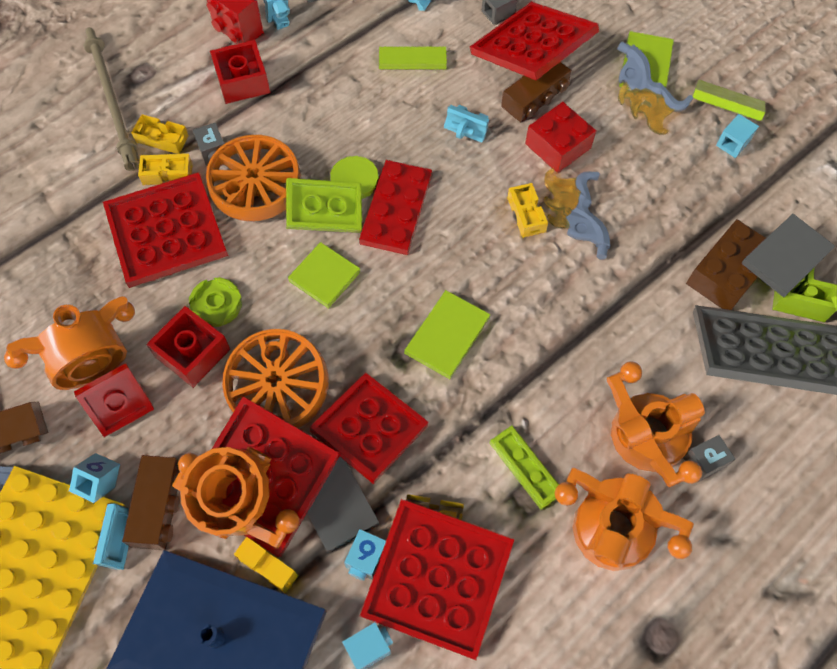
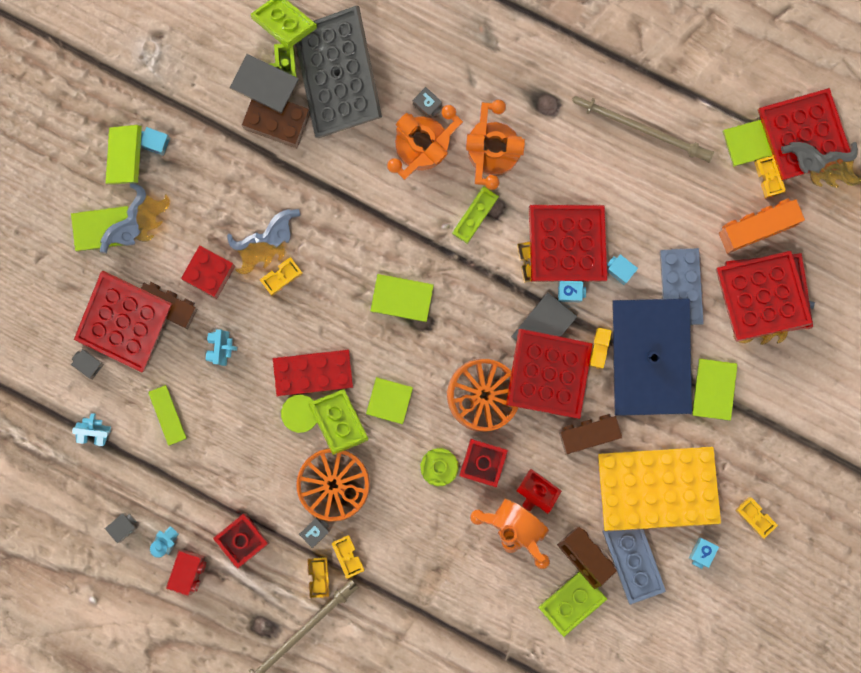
camera: 115 degrees left, 20 degrees up
medium azure brick [69,453,120,503] -> none
medium azure tile [93,504,129,570] -> none
red plate [103,172,228,288] -> none
orange piece [172,447,299,548] -> none
red plate [310,373,429,485] -> none

